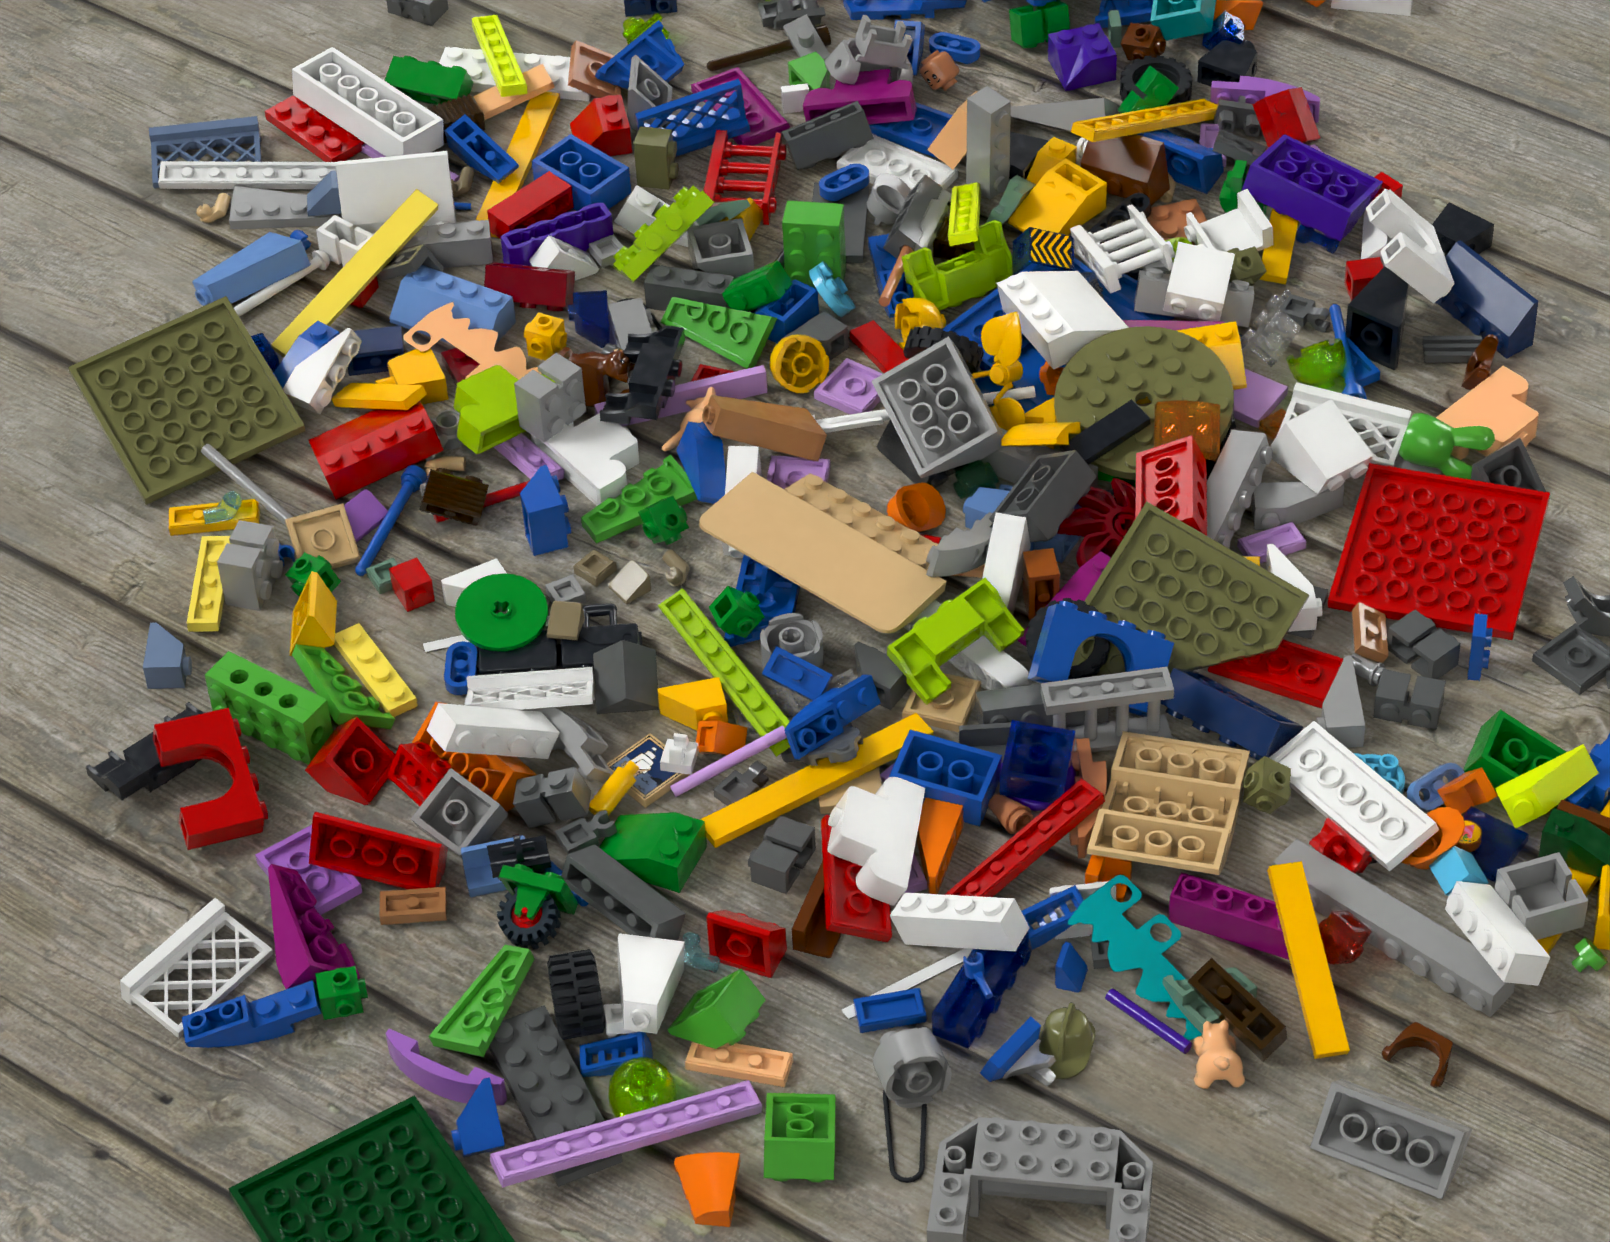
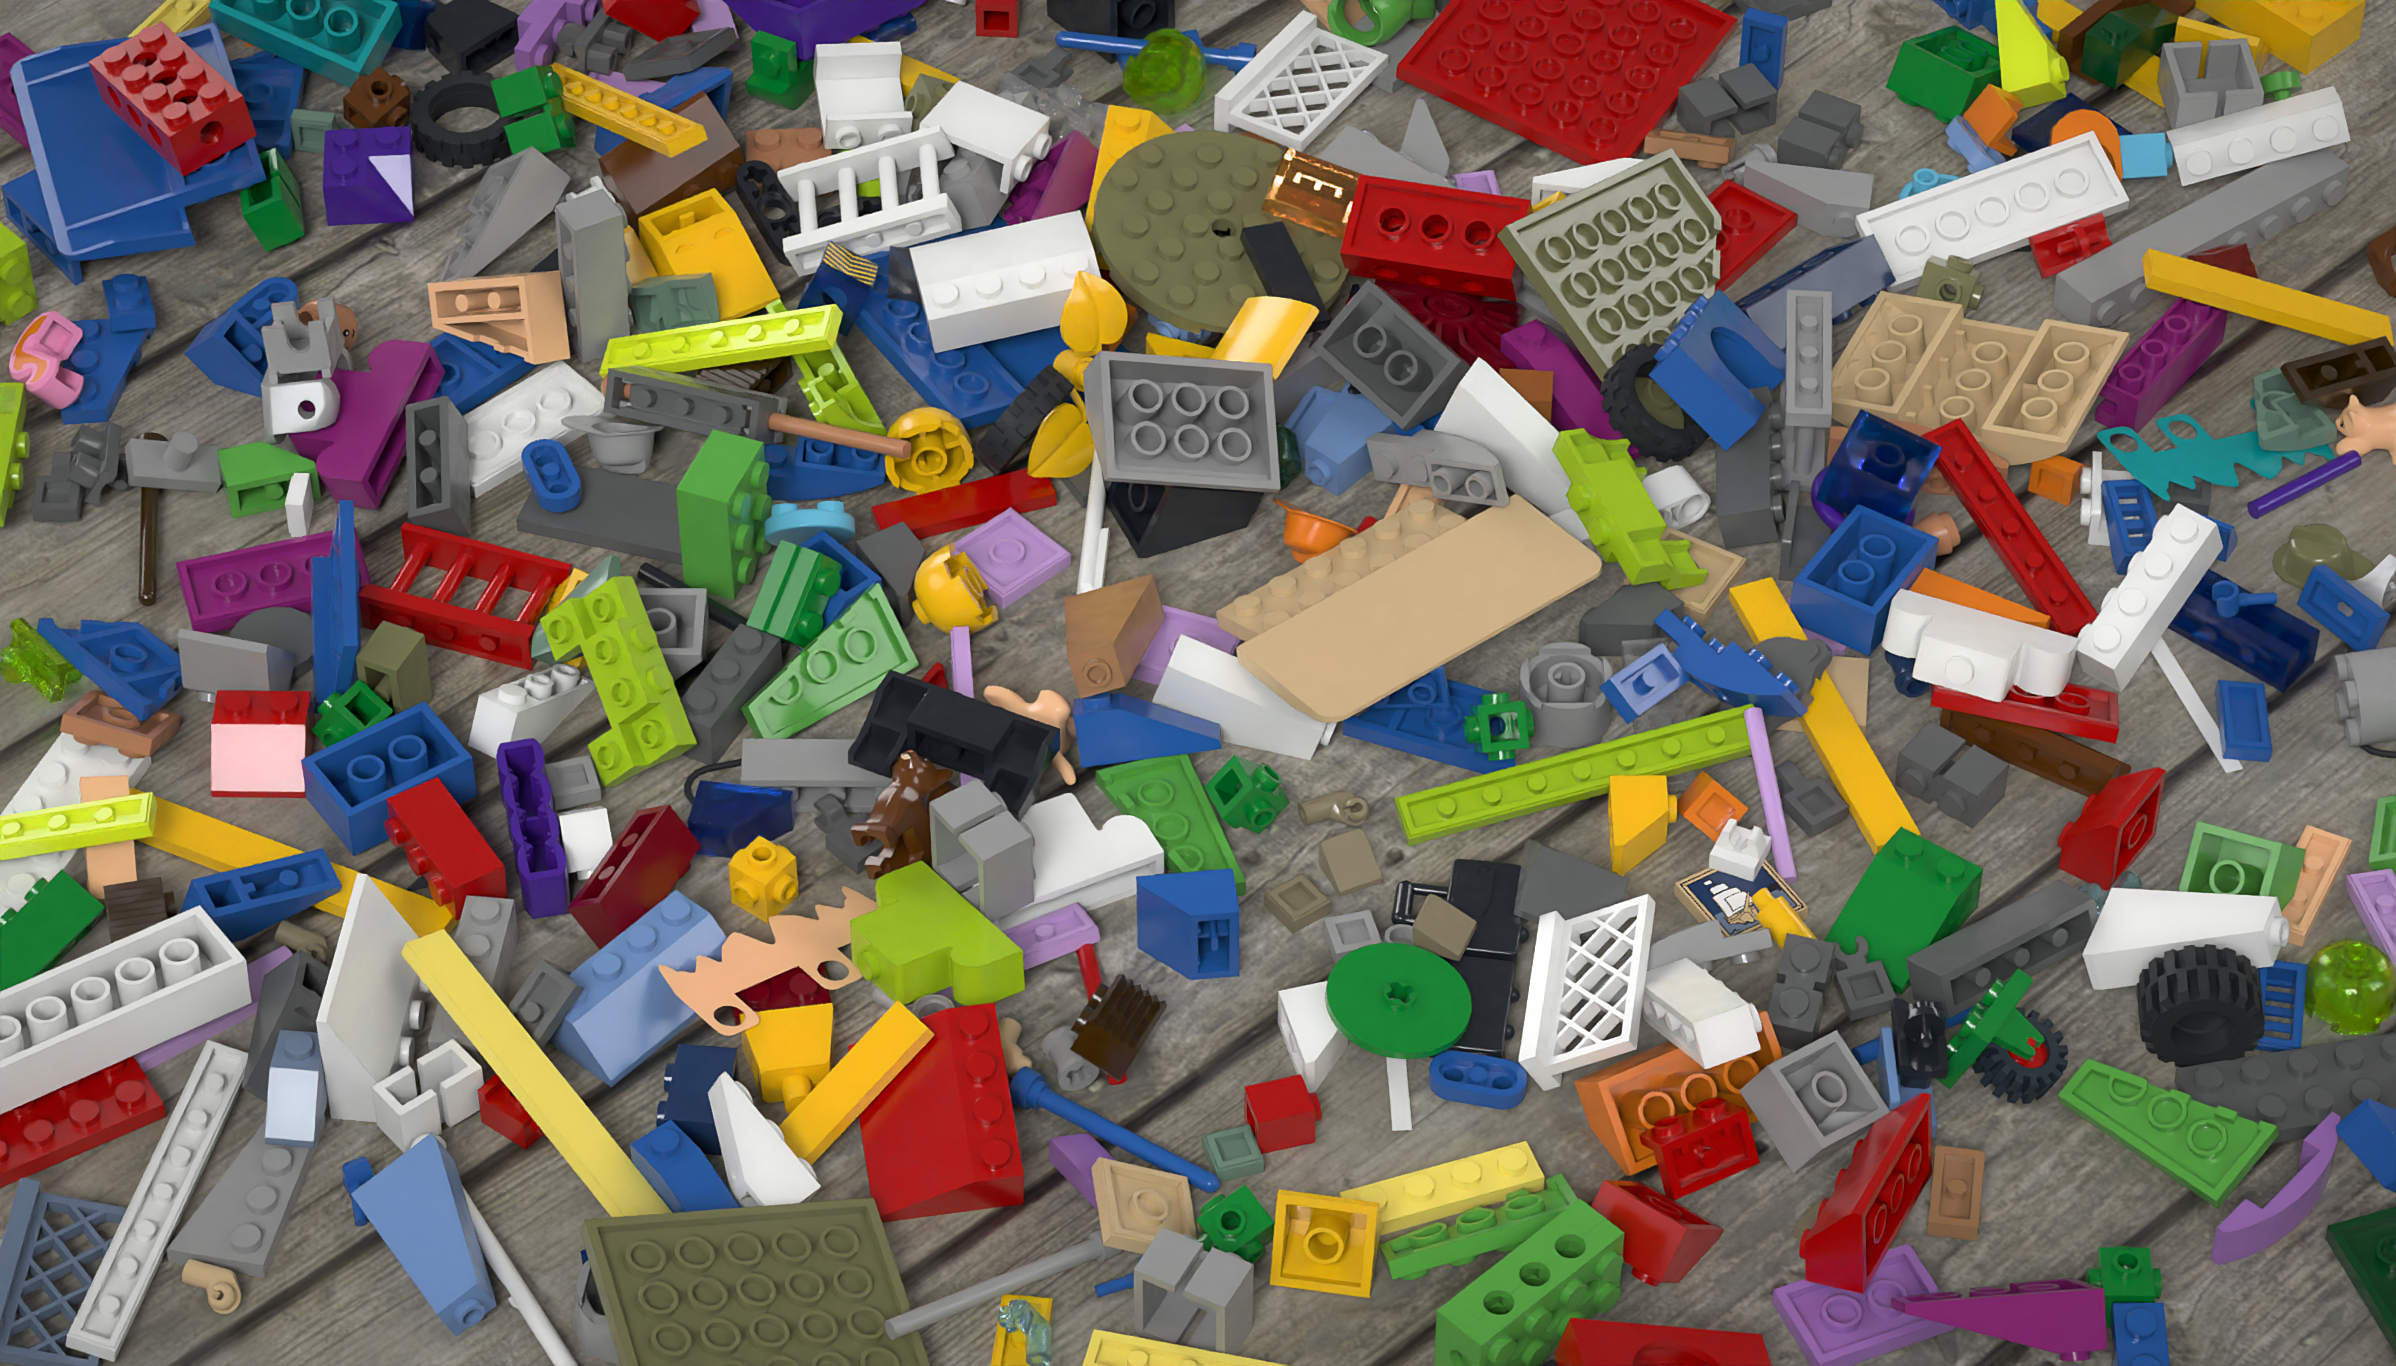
camera: 80 degrees left, 0 degrees up
white slope [1270,399,1374,494] -> none
none -> green brick [311,679,394,748]

